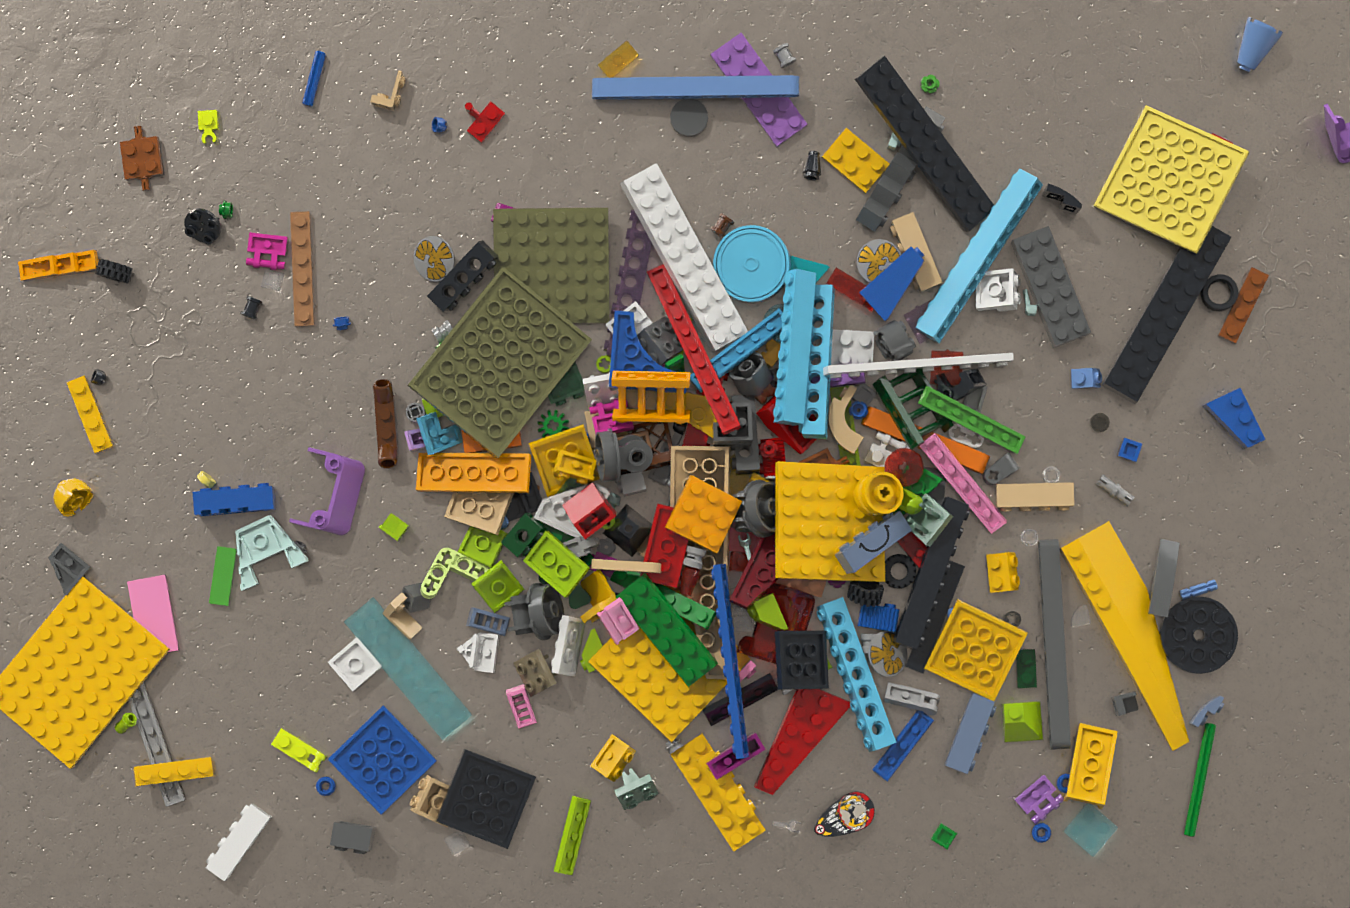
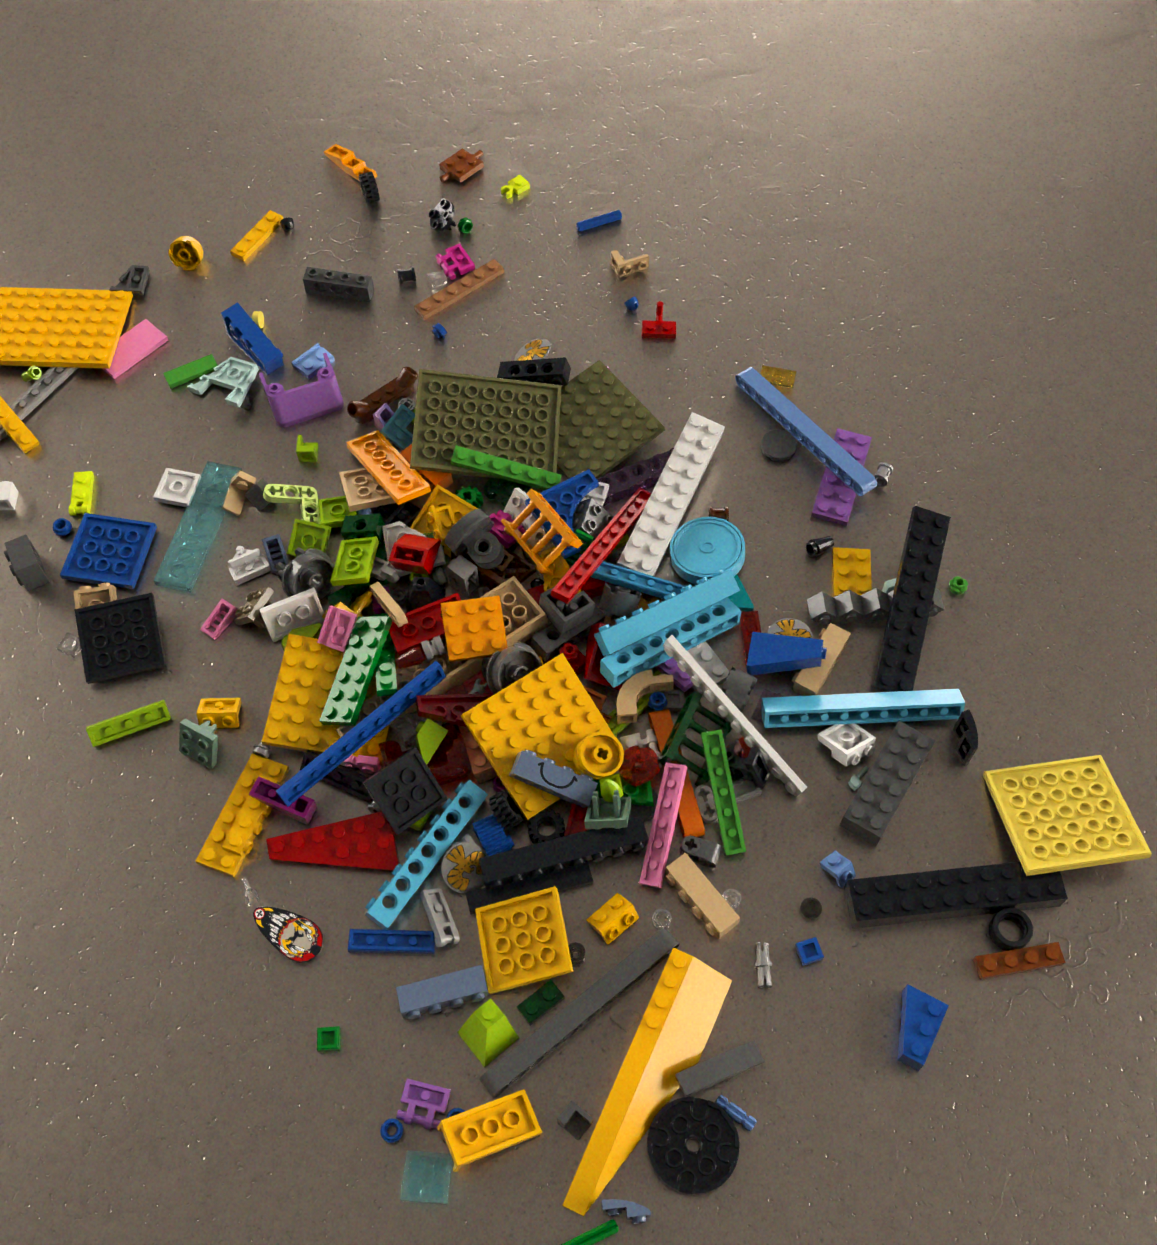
camera: 55 degrees right, 25 degrees down
none -> light blue plate [292,343,335,380]
none -> dark grey brick [303,267,374,302]
none -> bright green plate [451,445,562,490]

